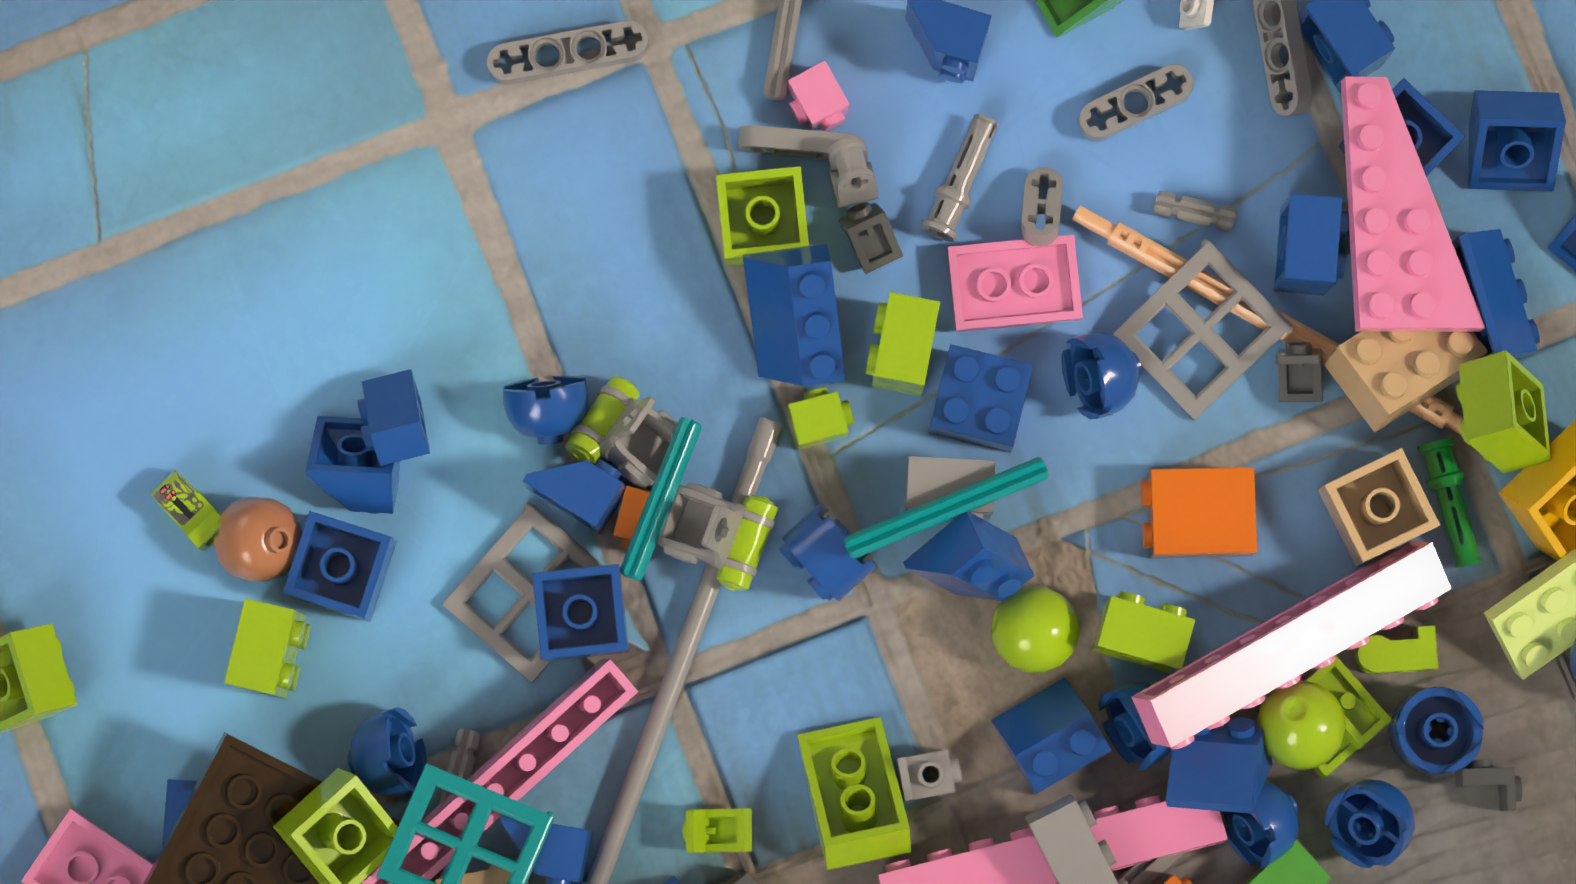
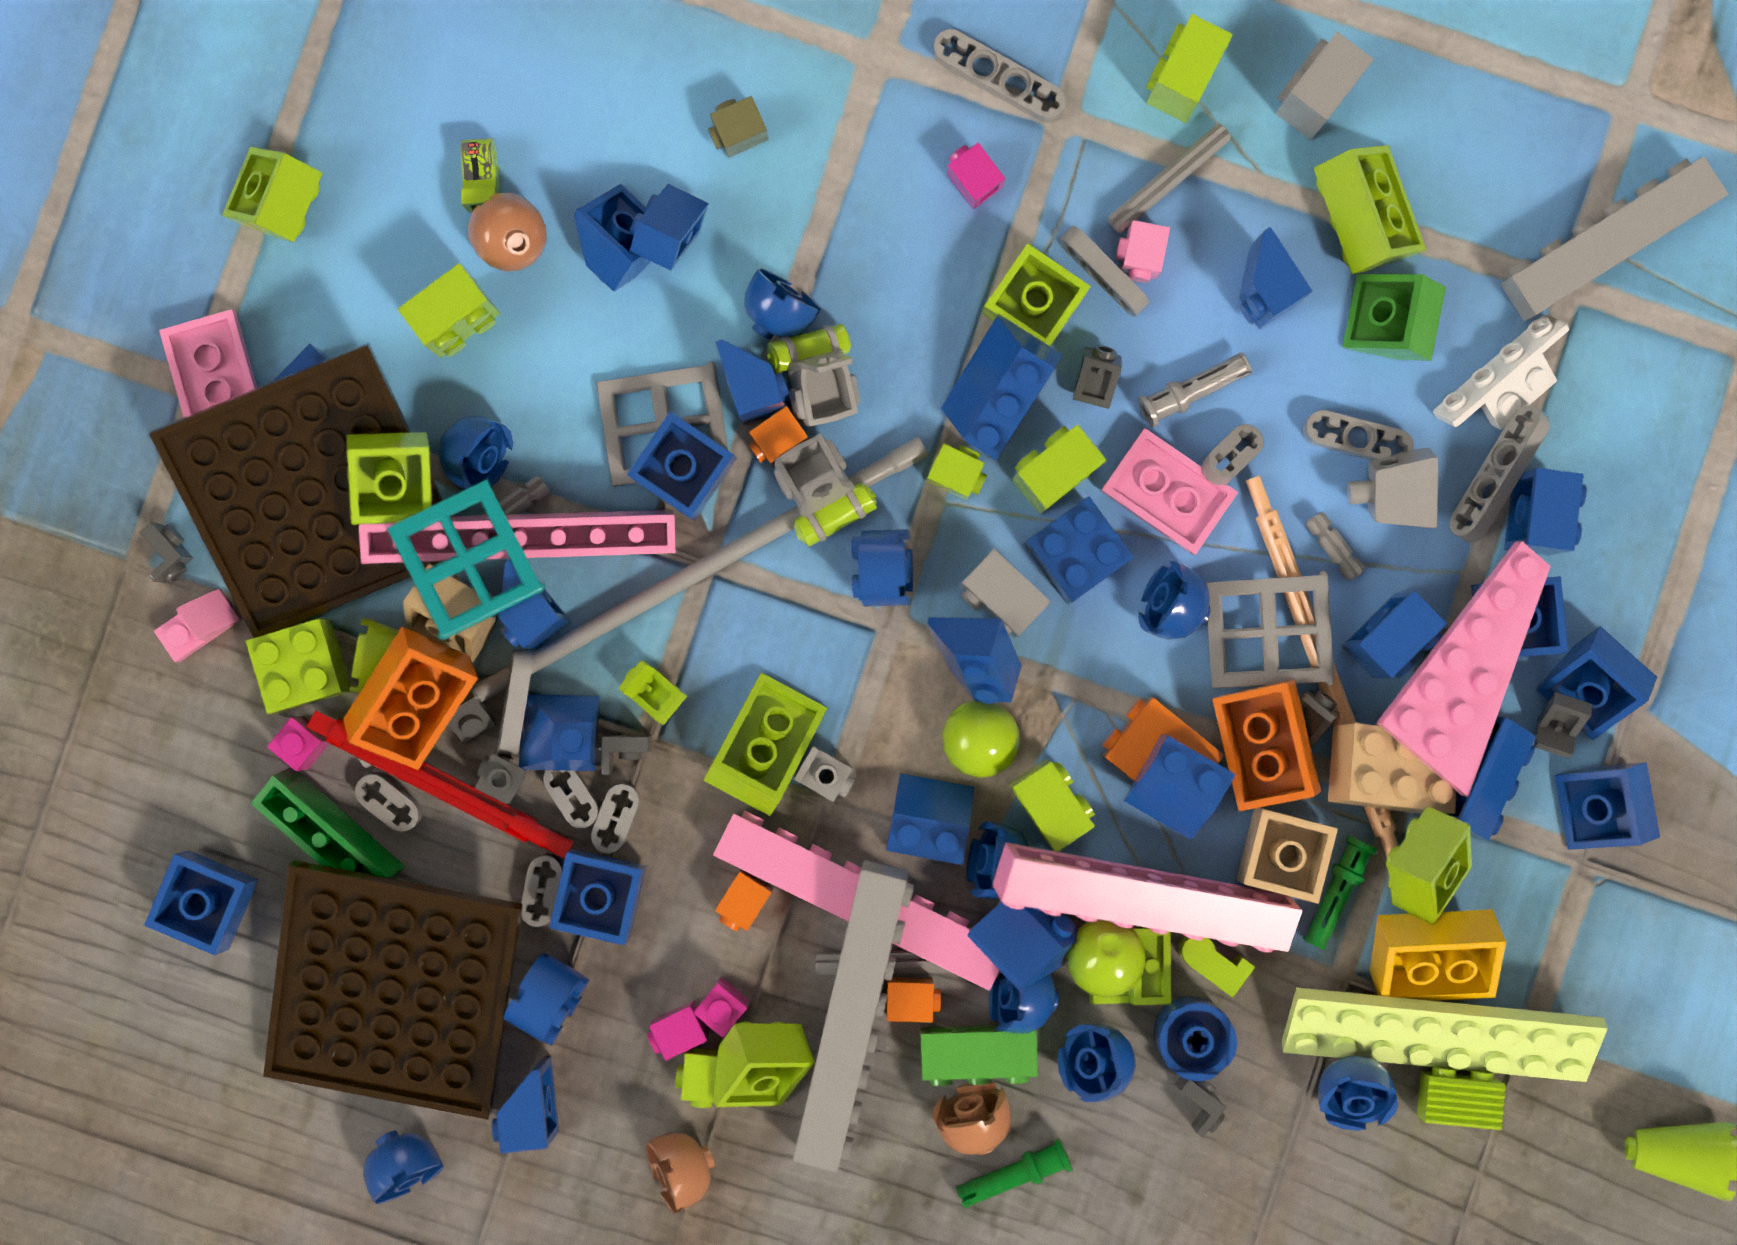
camera: 40 degrees right, 5 degrees up
blue brick [283,511,397,622] -> none
teal axle [620,417,702,581] -> none
light grey piece [828,137,879,208] -> none
teal axle [844,457,1048,559] -> none
none -> olive brick [708,96,769,158]
none -> dark pink brick [946,142,1006,209]
none -> blue slope [1123,734,1236,839]
none -> orange brick [1212,679,1321,811]
none -> light grey torso [1347,448,1438,528]
none -> dark grey bracket [1534,692,1592,758]

